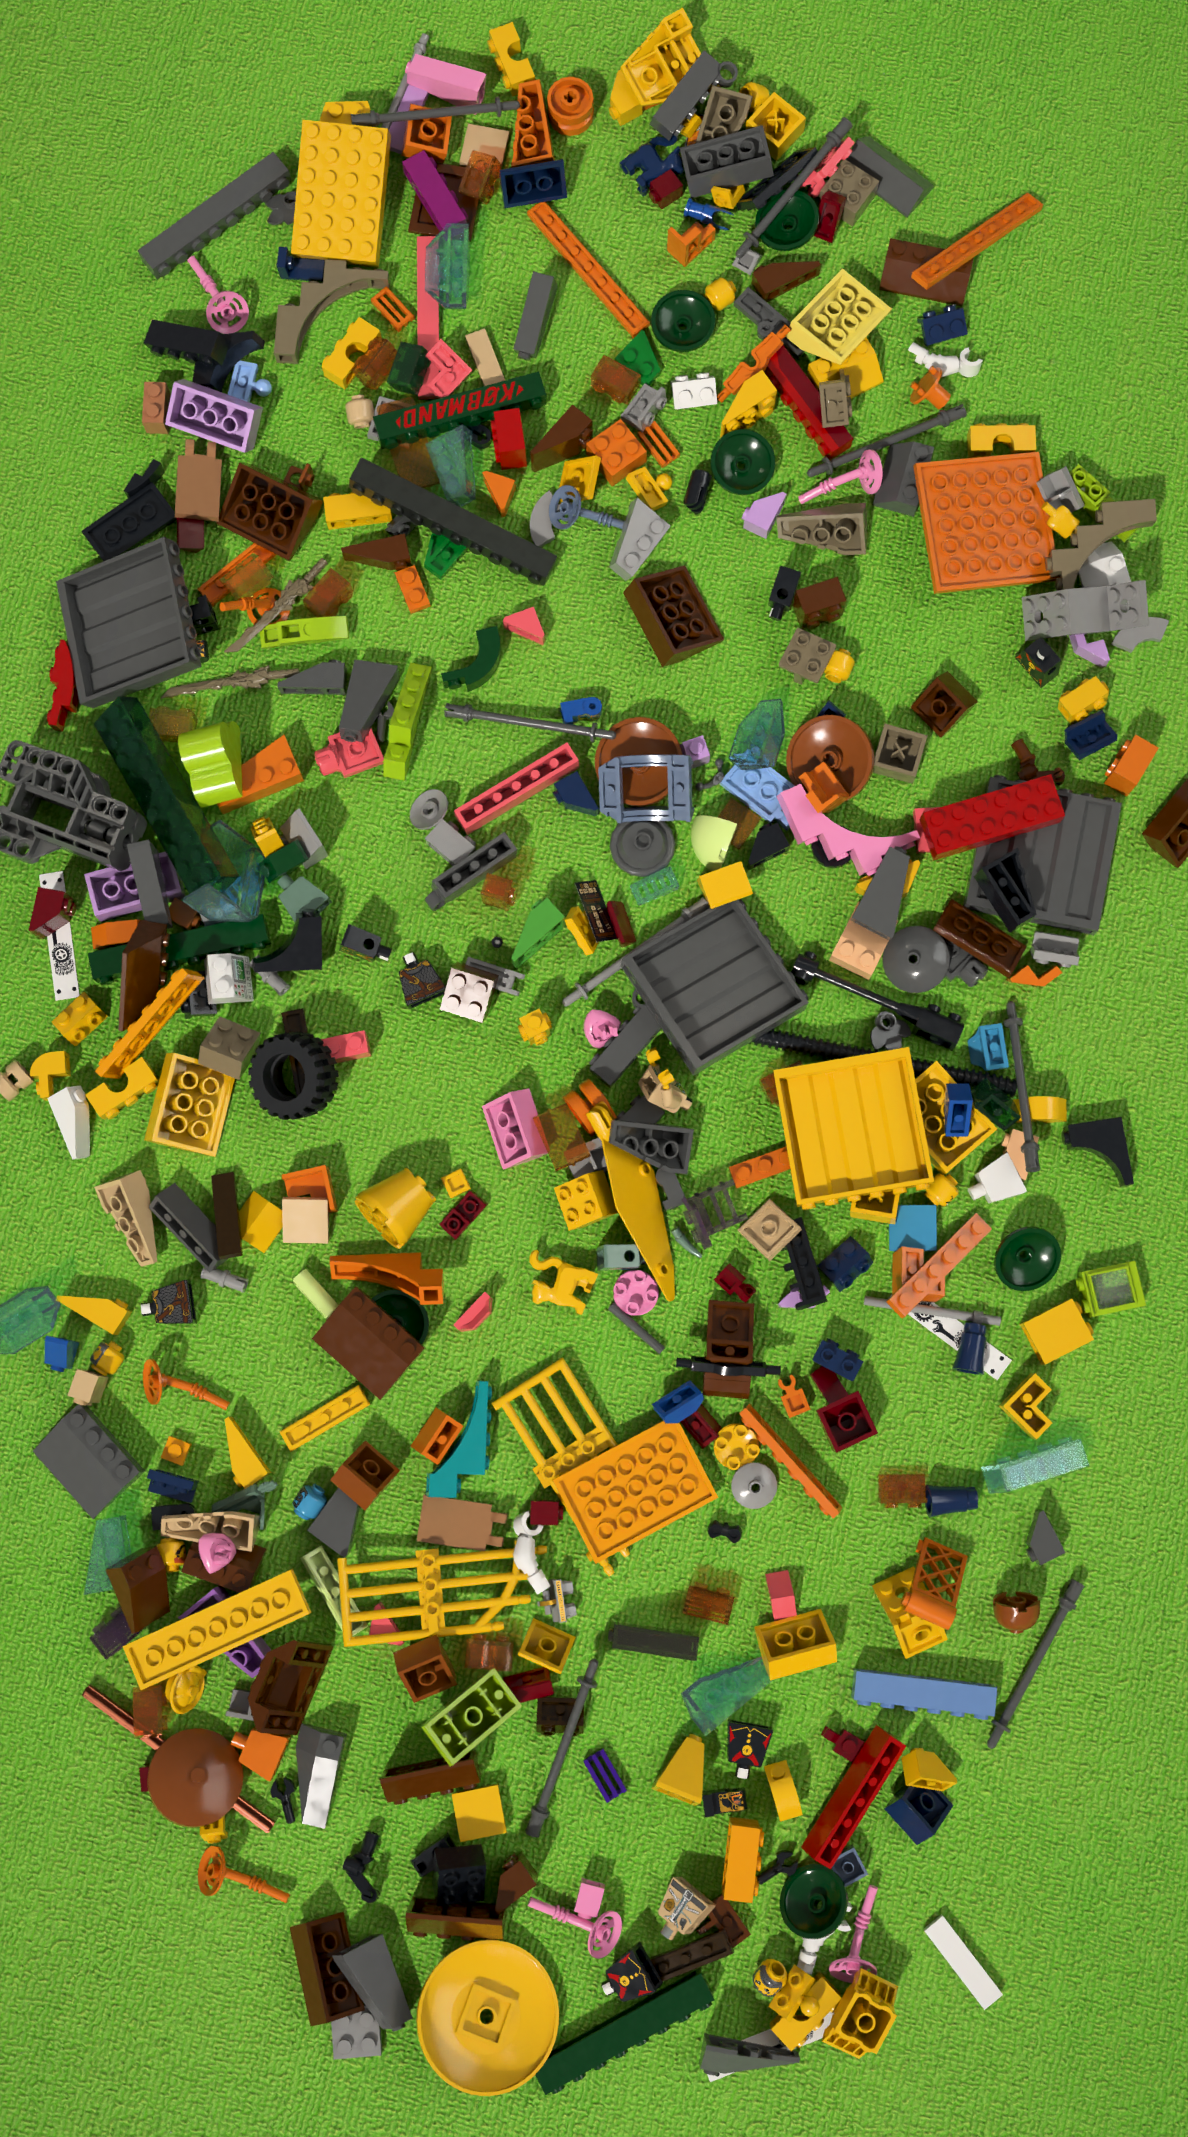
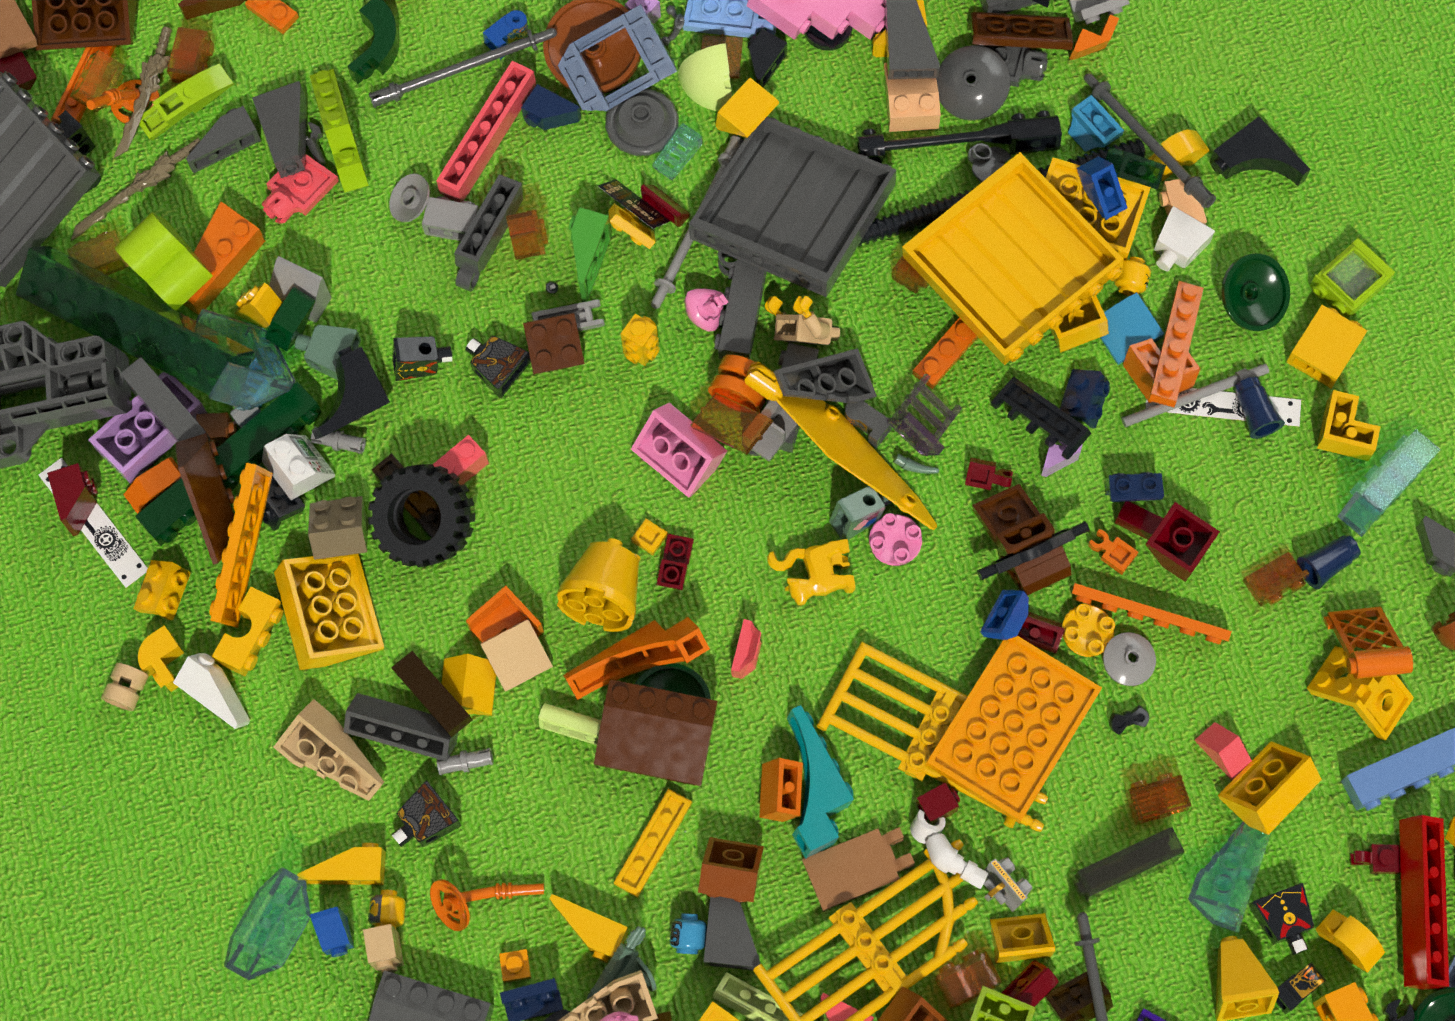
camera: 30 degrees left, 10 degrees down
yellow brick [554,1170,618,1231] -> none
dark grey bar [608,1303,665,1354] -> none
tan tile [738,1199,802,1261] -> none

